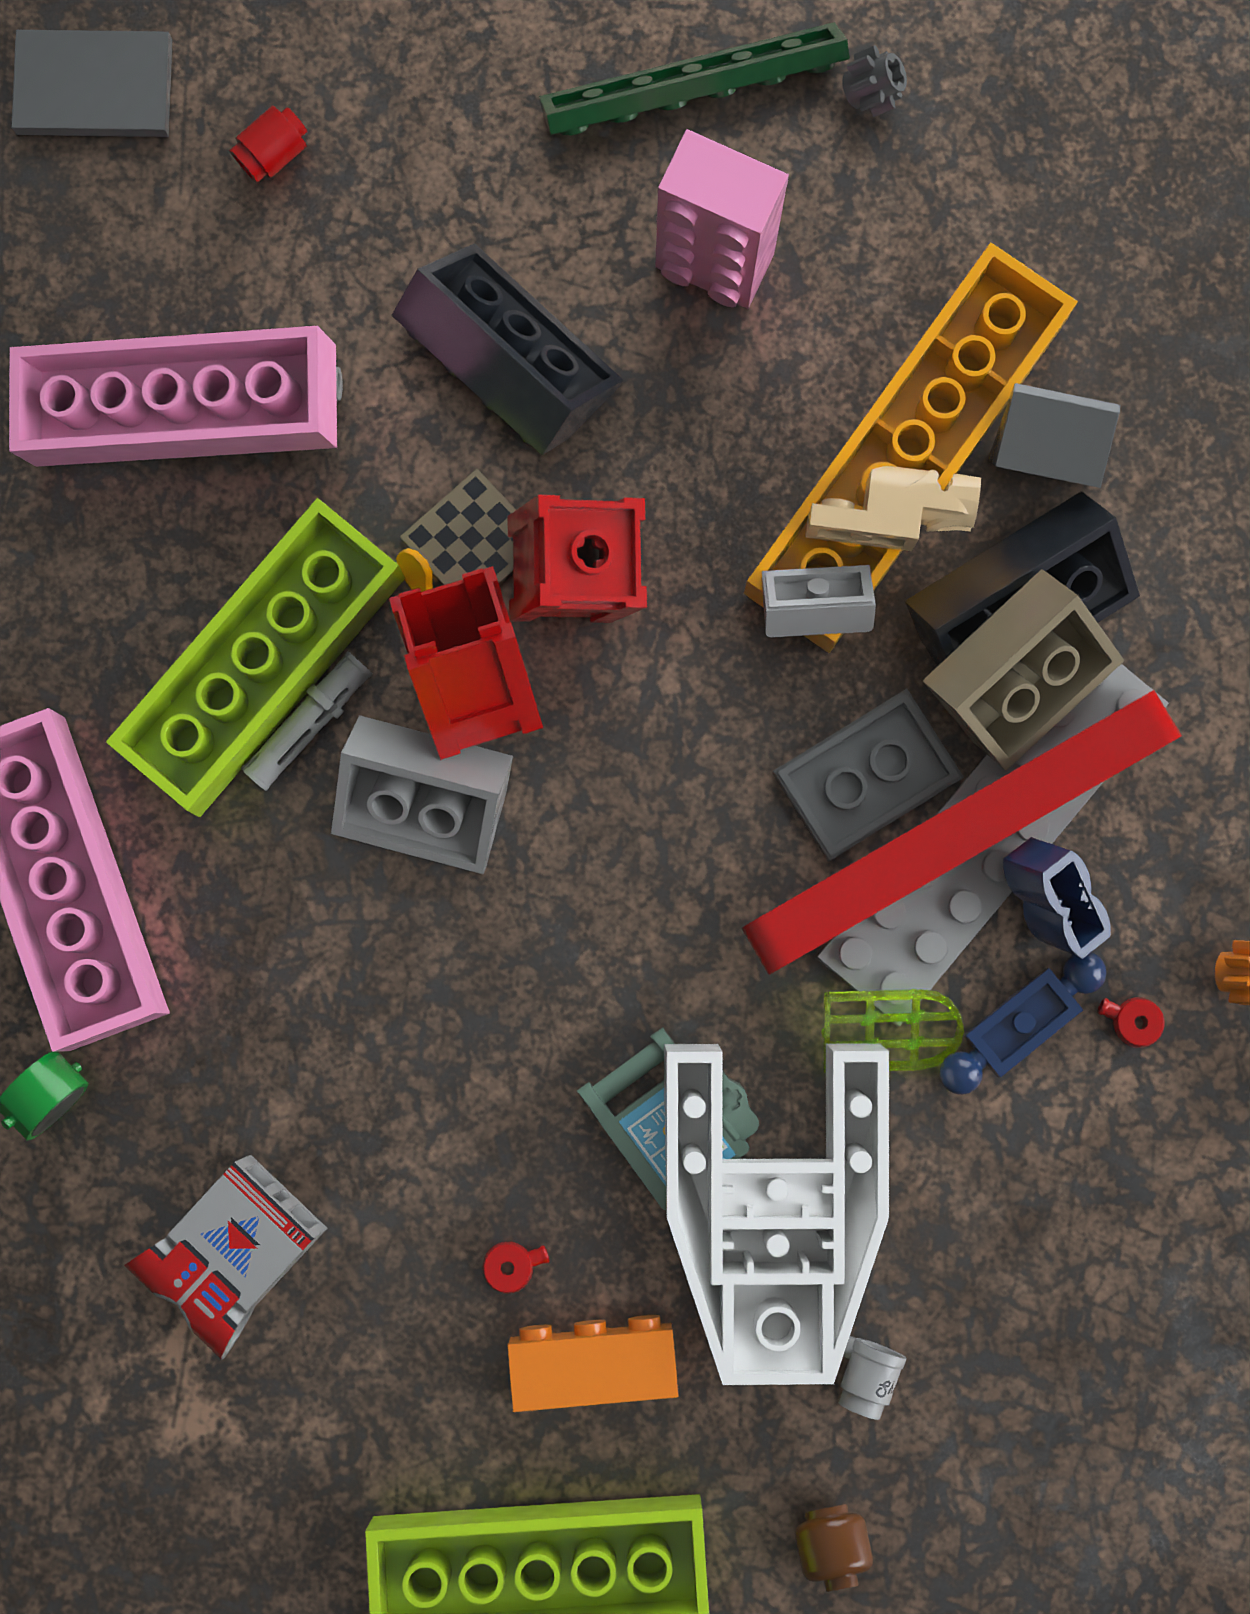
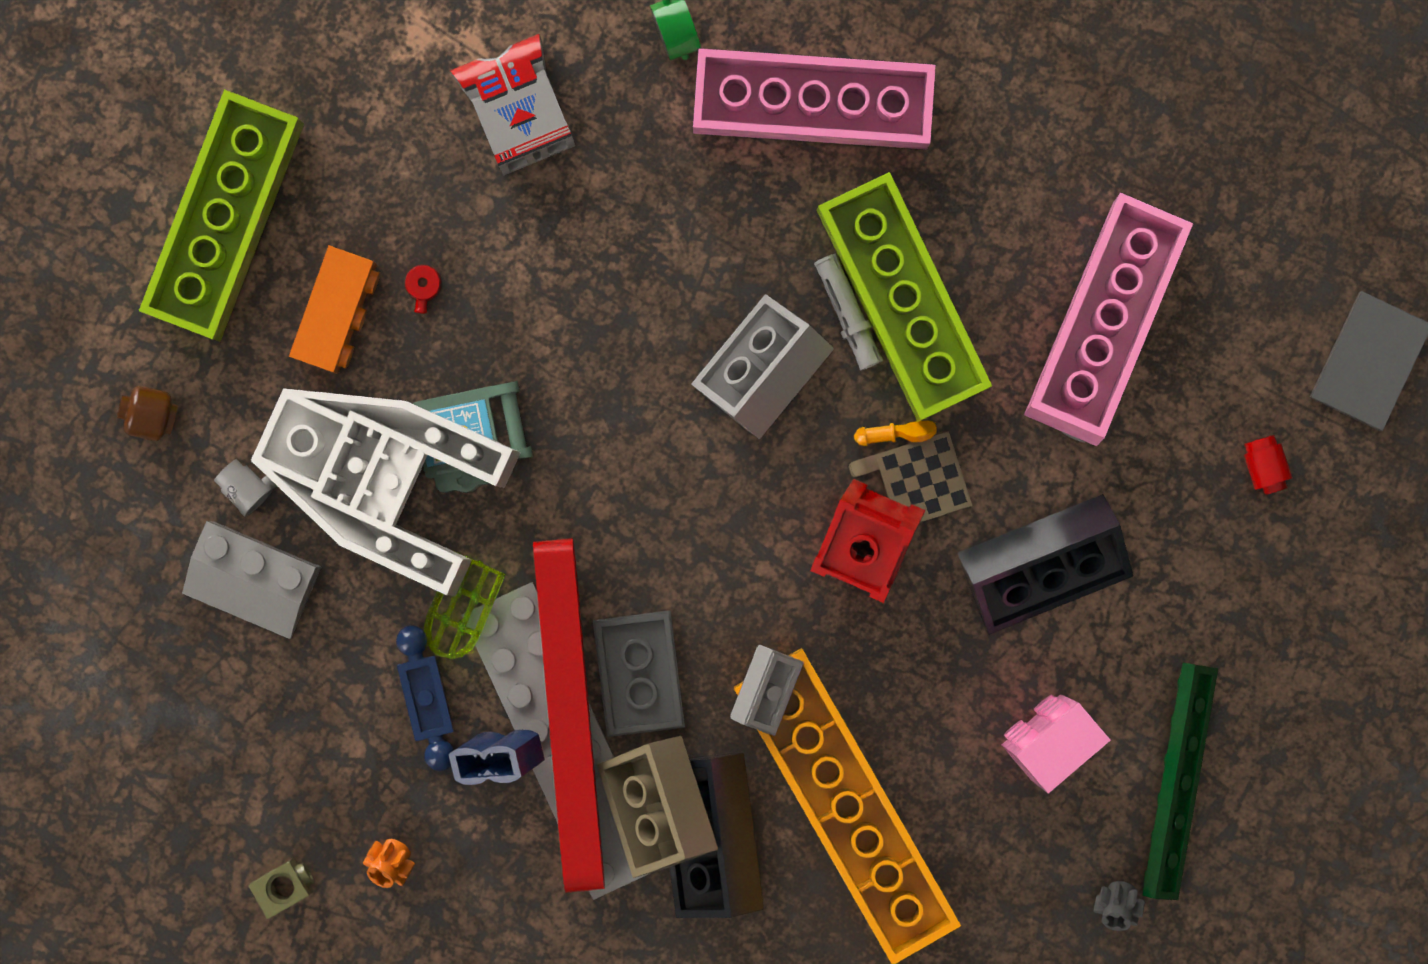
camera: 115 degrees right, 5 degrees up
red container [389,566,543,760] -> none
tan plate [805,466,981,551] -> none
dark grey slope [989,383,1120,488] -> none
red piece [1097,997,1165,1048] -> none
none -> light grey slope [182,521,322,639]

